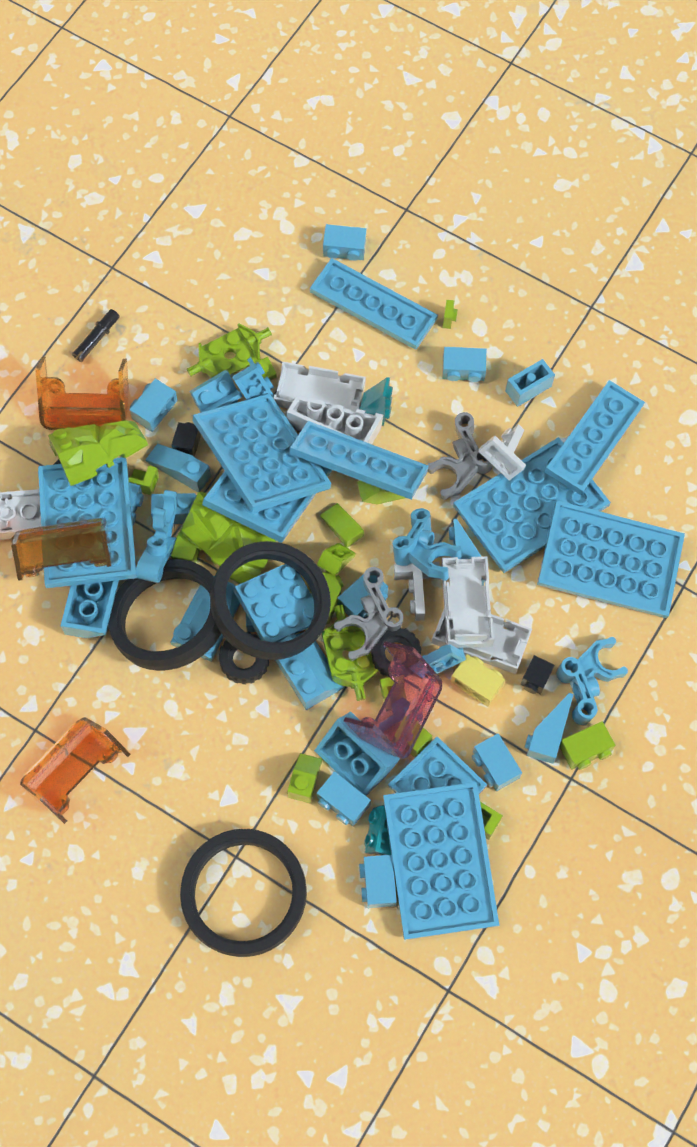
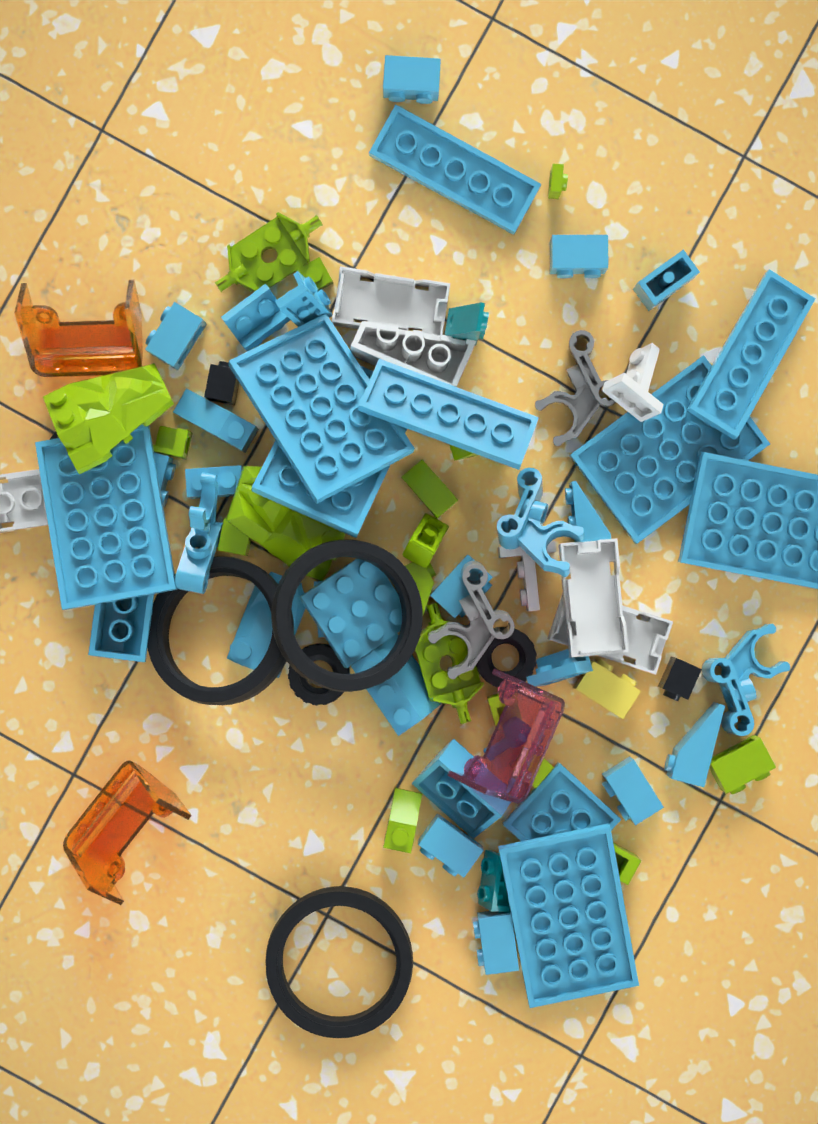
camera: 10 degrees left, 20 degrees up
clear orange windscreen [11,518,112,581] -> none
black axle [72,309,120,362] -> none

